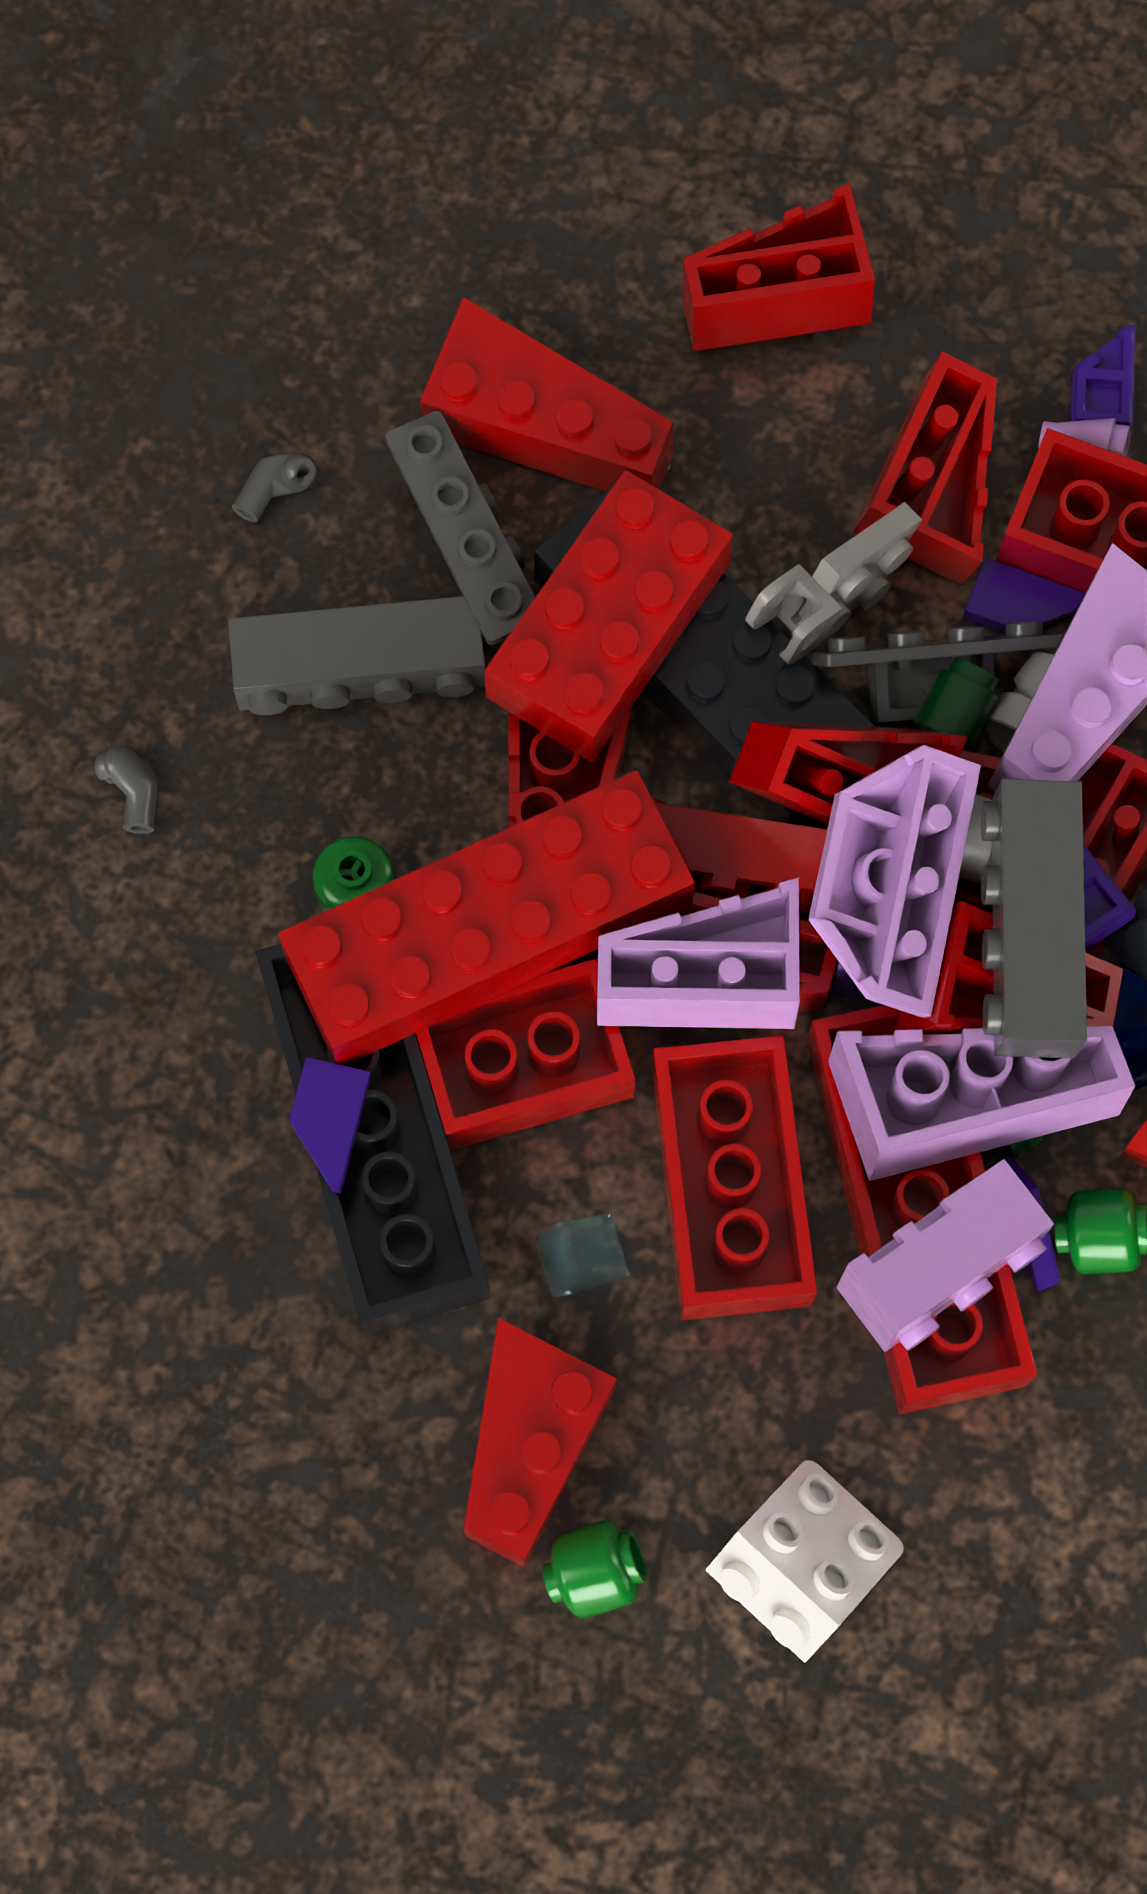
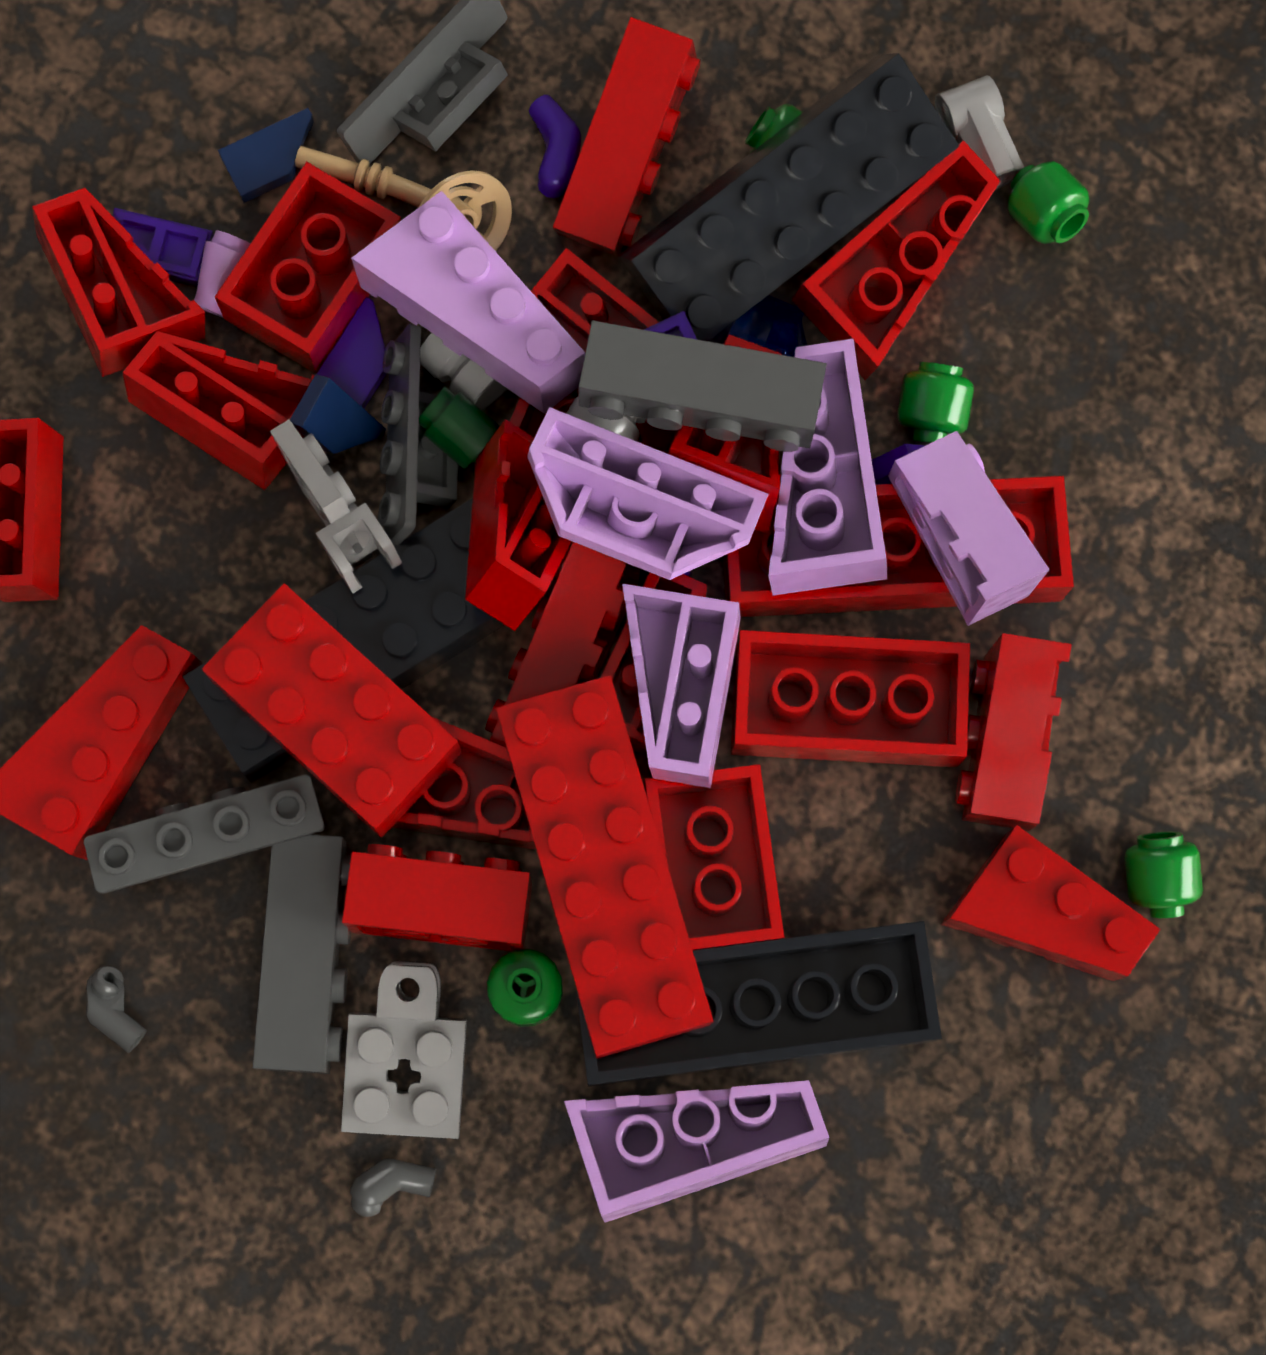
camera: 85 degrees left, 5 degrees up
dark purple tile [289,1057,371,1194] -> none
clear light blue slope [536,1214,630,1297] -> none
white bracket [706,1460,904,1663] -> none
none -> red wedge [32,188,205,377]
none -> dark blue tile [290,374,386,454]
none -> light grey plate [341,961,467,1139]
none -> red brick [342,844,532,952]
none -> lavender wedge [564,1080,829,1223]
none -> red wedge [955,633,1072,831]

